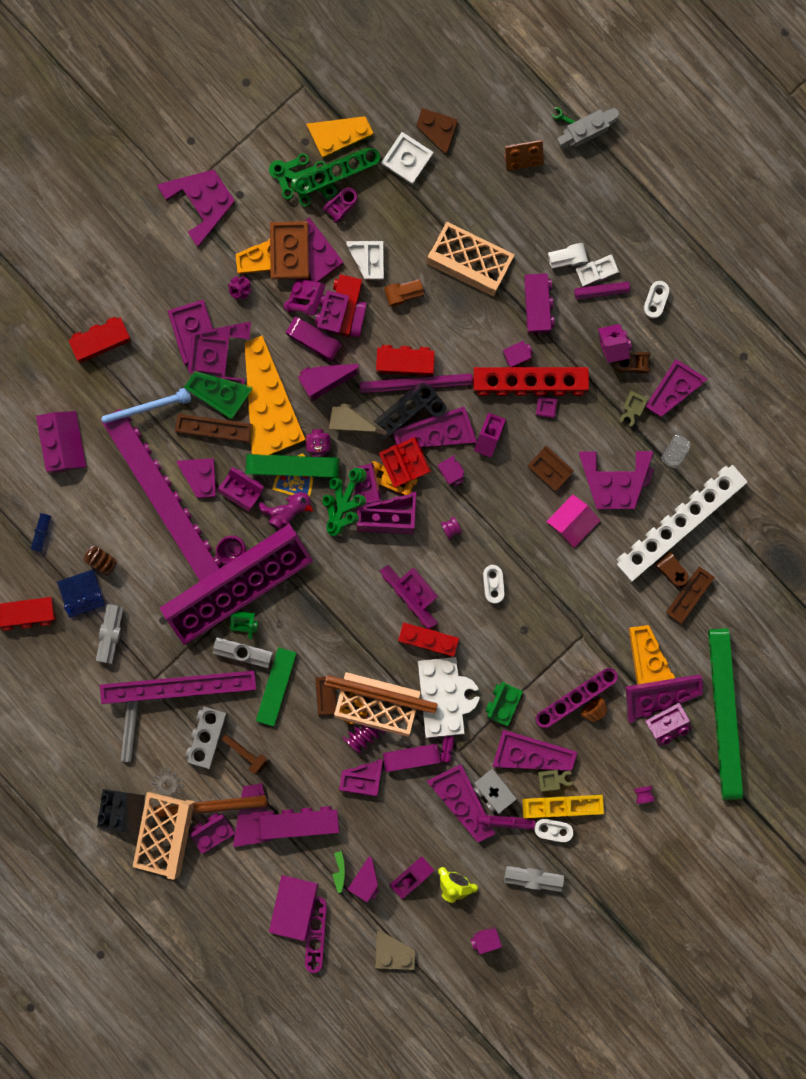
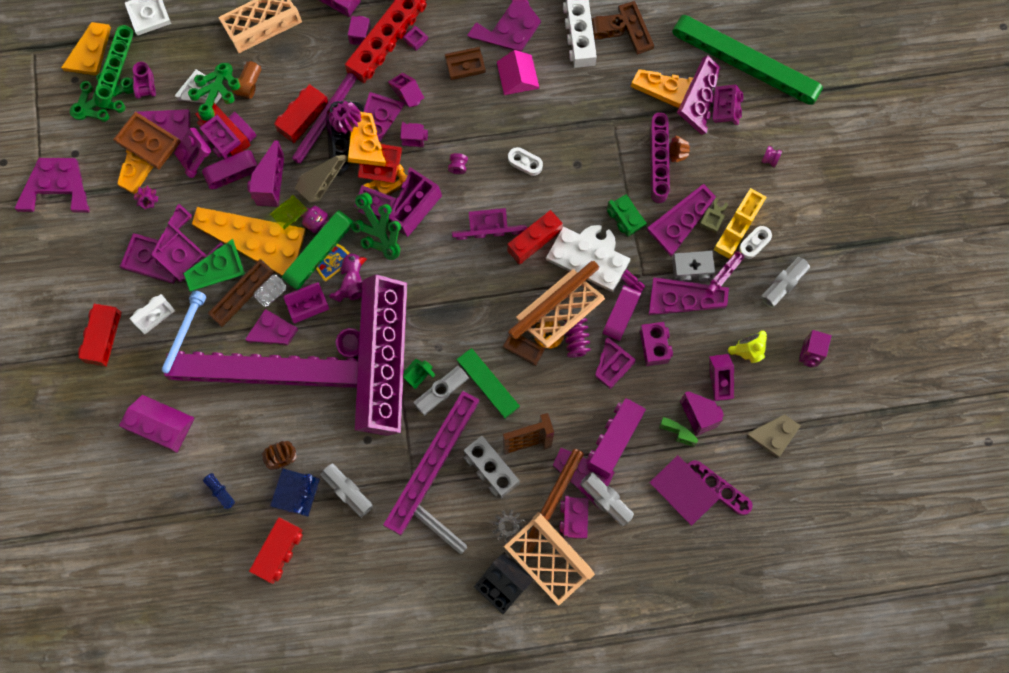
camera: 55 degrees left, 10 degrees down
none -> white plate [130,294,175,334]
none -> green plant [188,63,240,121]
none -> clear gear [254,275,286,307]
none -> clear neon green piece [270,195,308,230]
none -> magenta gear [329,101,362,134]
none -> light orange wing [348,112,386,166]
none -> light grey piece [580,472,634,526]
none -> magenta brick [639,322,673,367]

